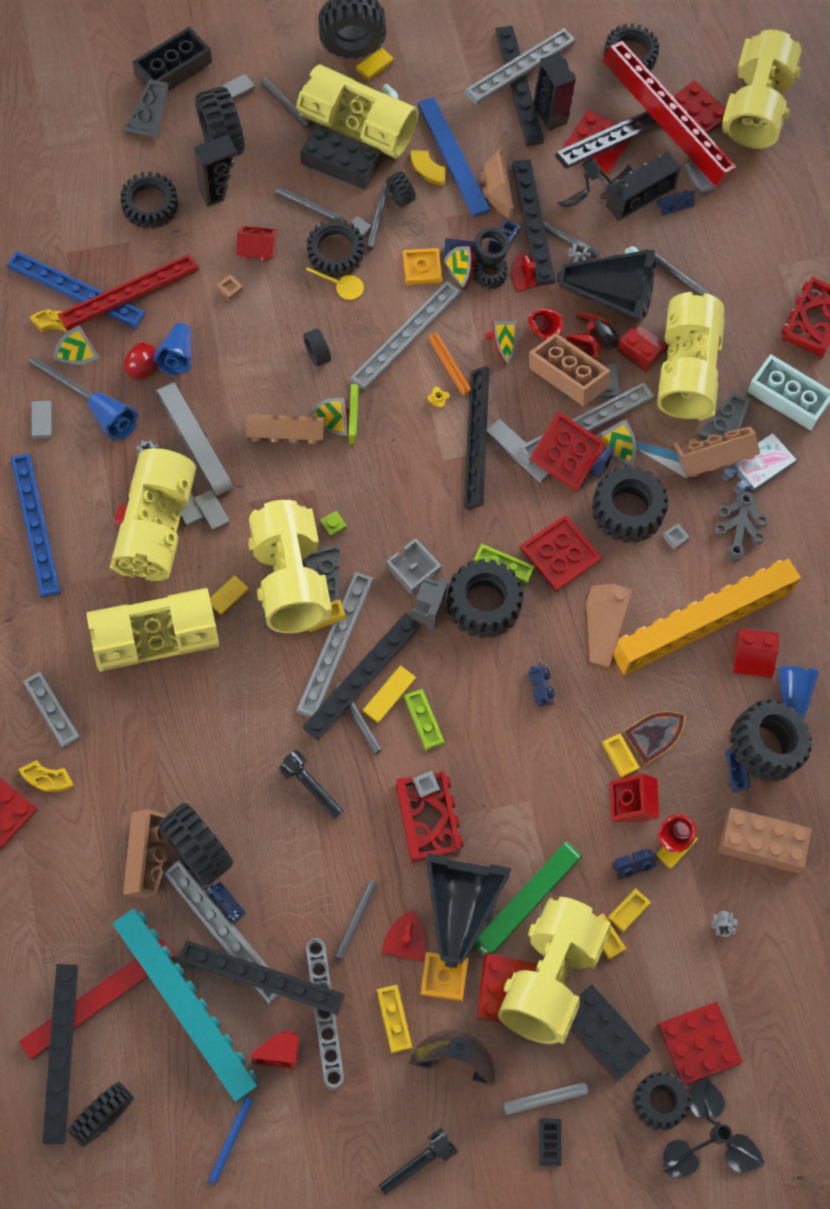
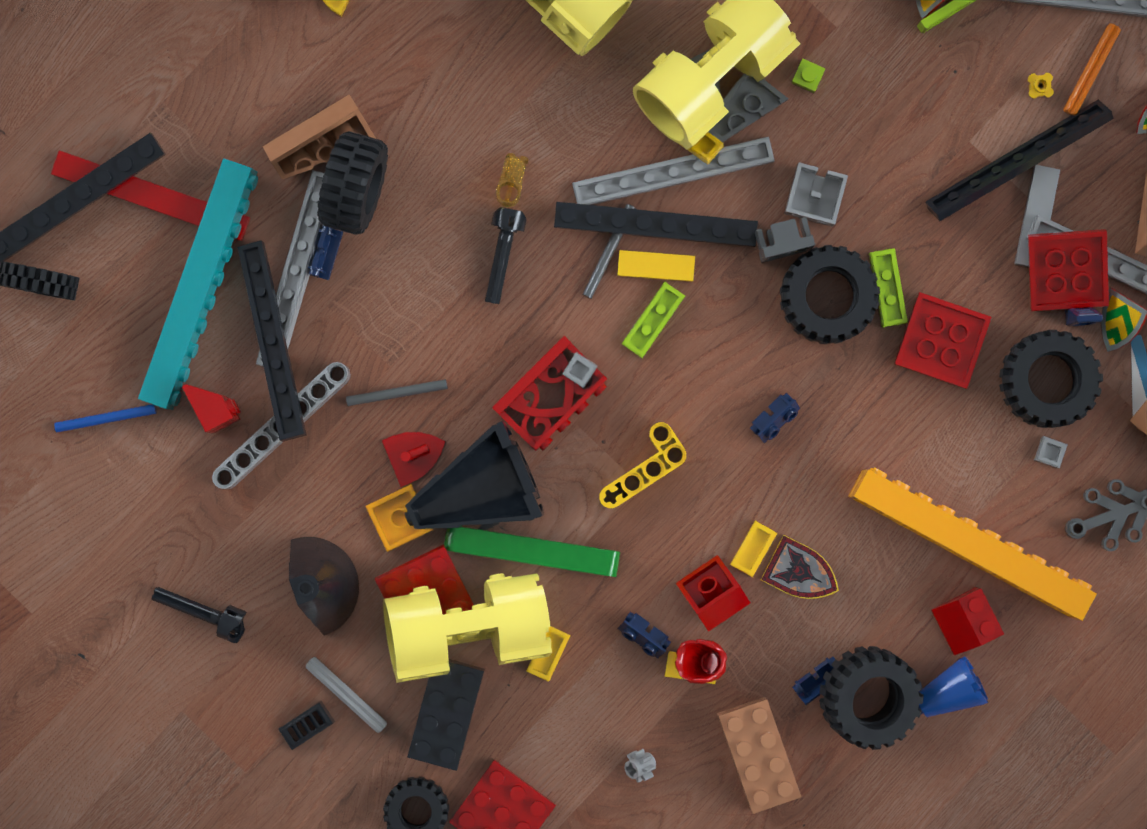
camera: 65 degrees right, 20 degrees up
yellow tile [210,575,249,616] -> none
yellow tile [376,985,413,1054] -> none
nougat wedge [586,584,632,668] -> none
yellow tile [607,888,651,933] -> none
none -> clear yellow piece [496,153,528,207]
none -> yellow beam [599,422,686,508]

